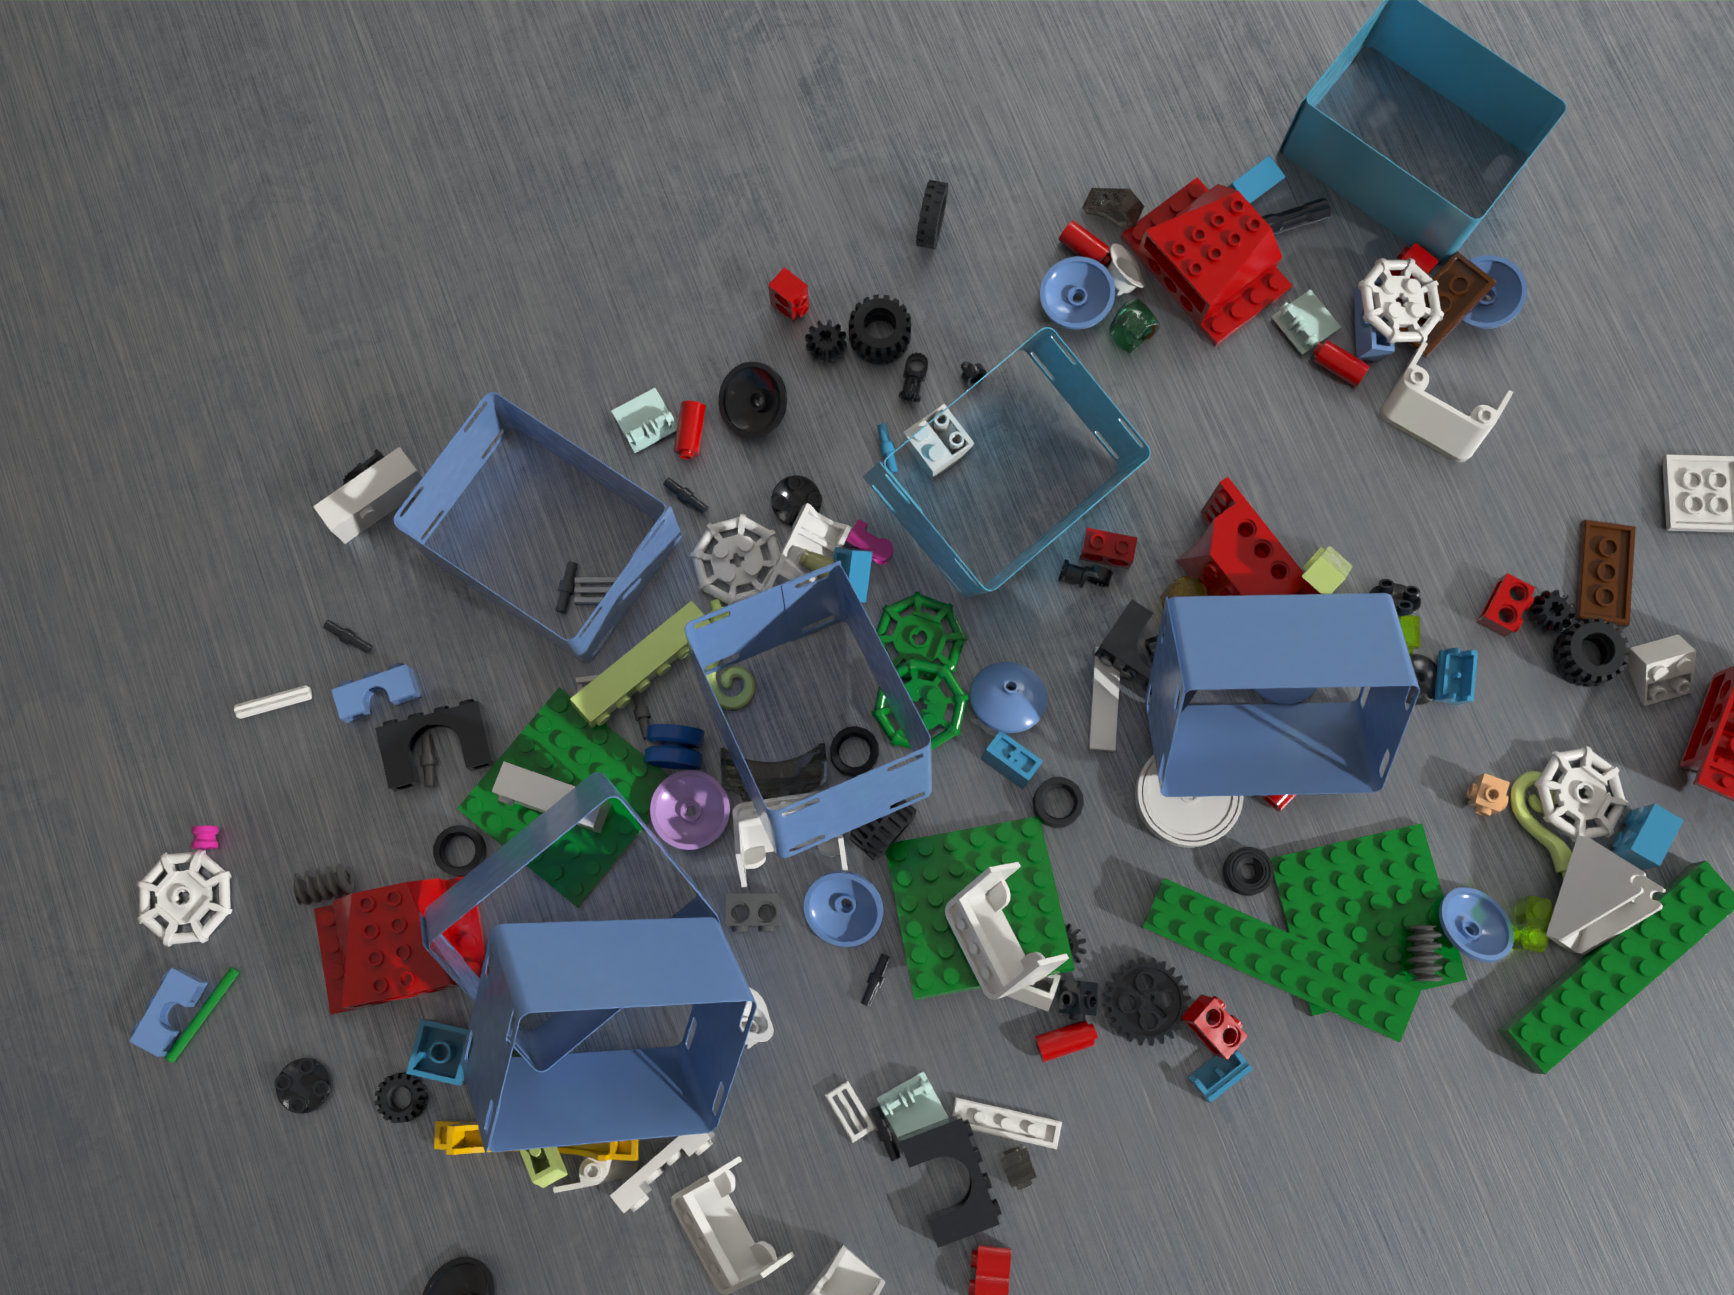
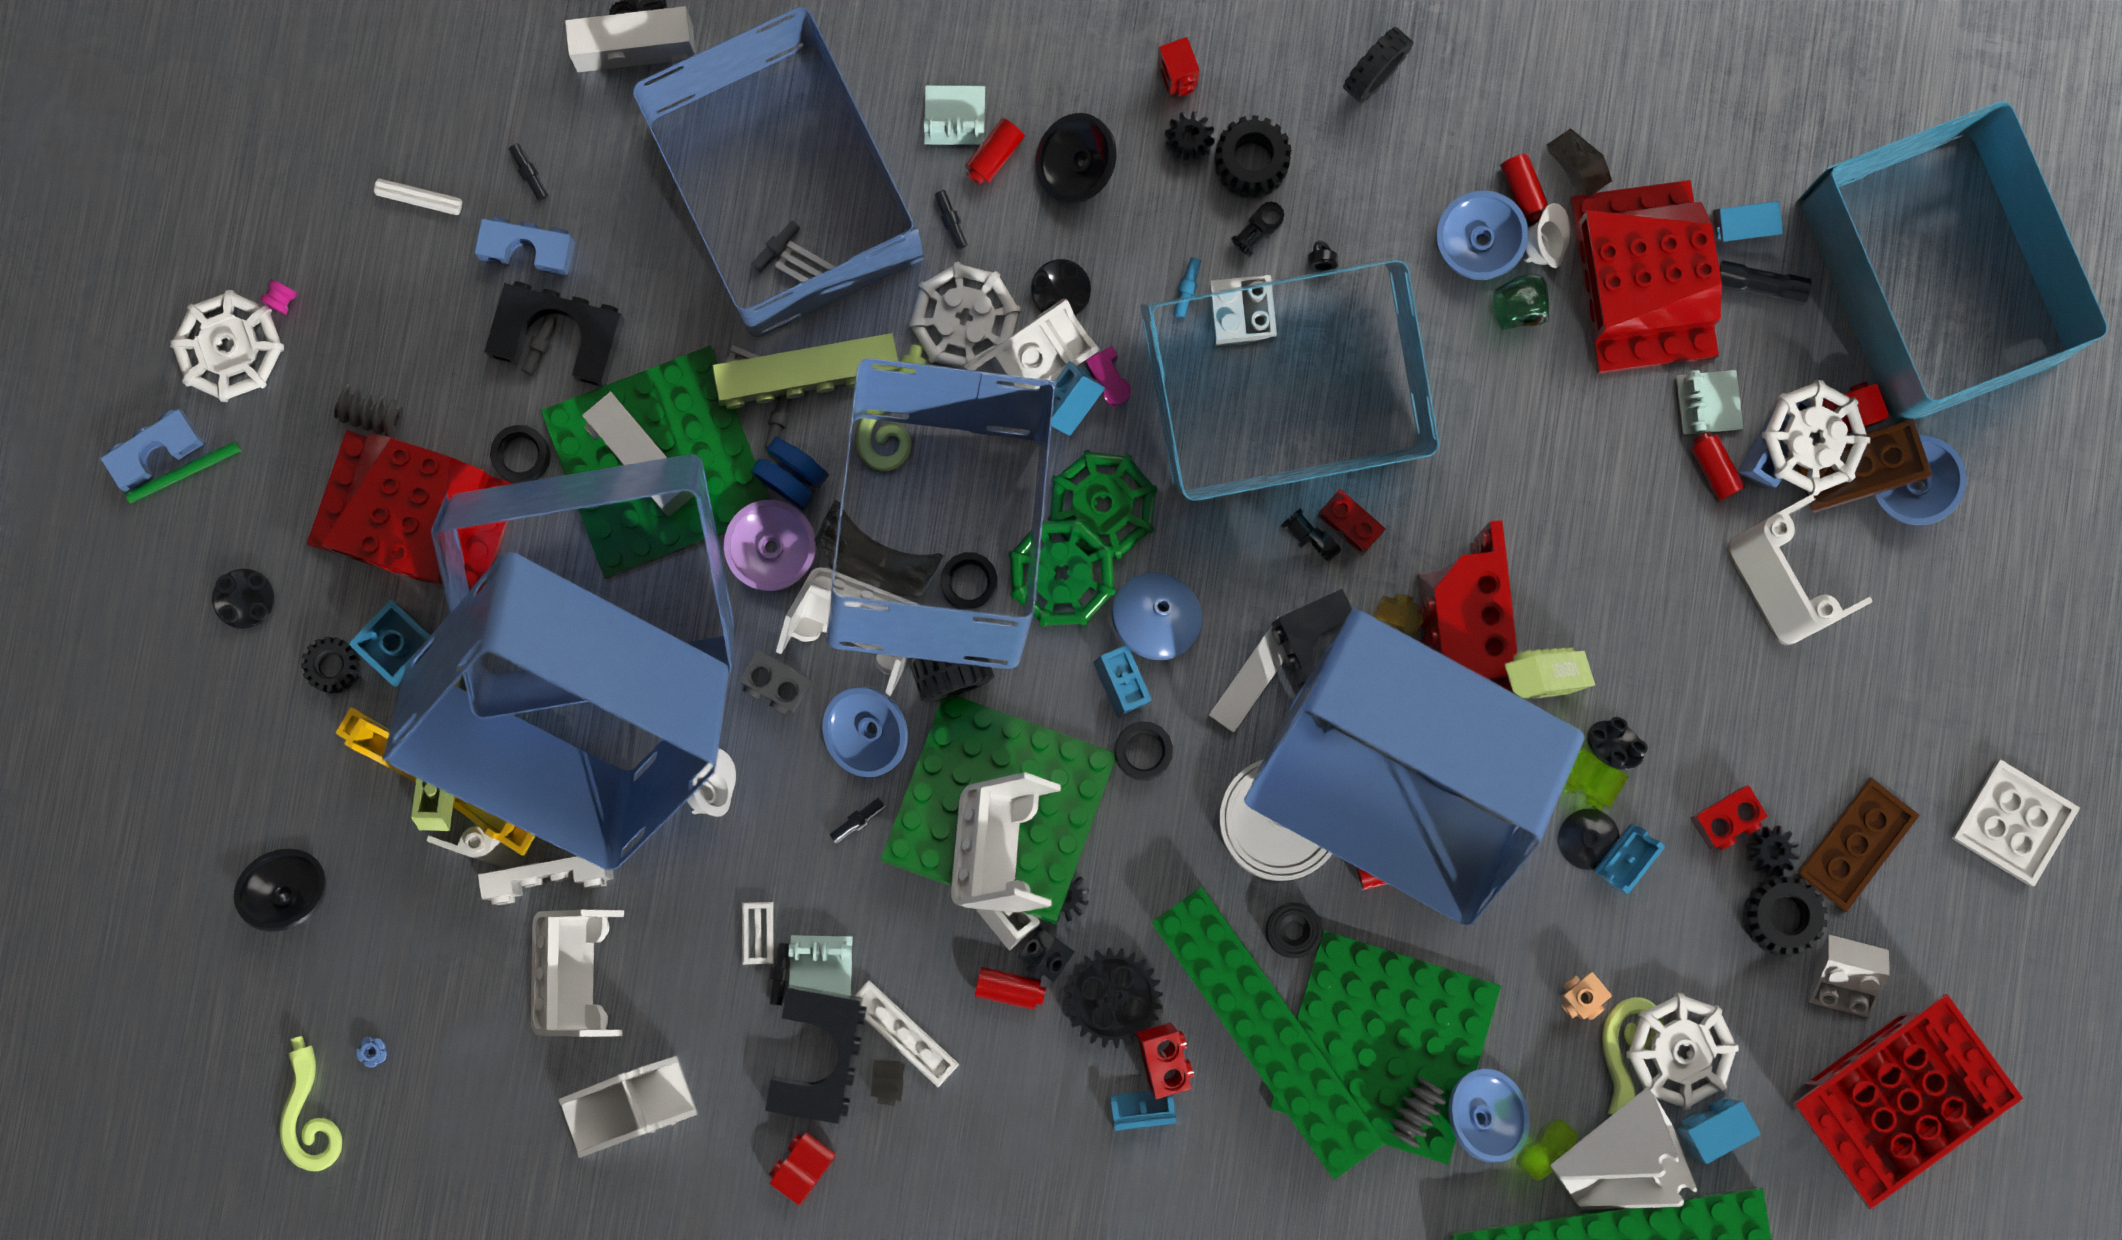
camera: 30 degrees right, 5 degrees up
olive cone [799,549,834,579] -> none

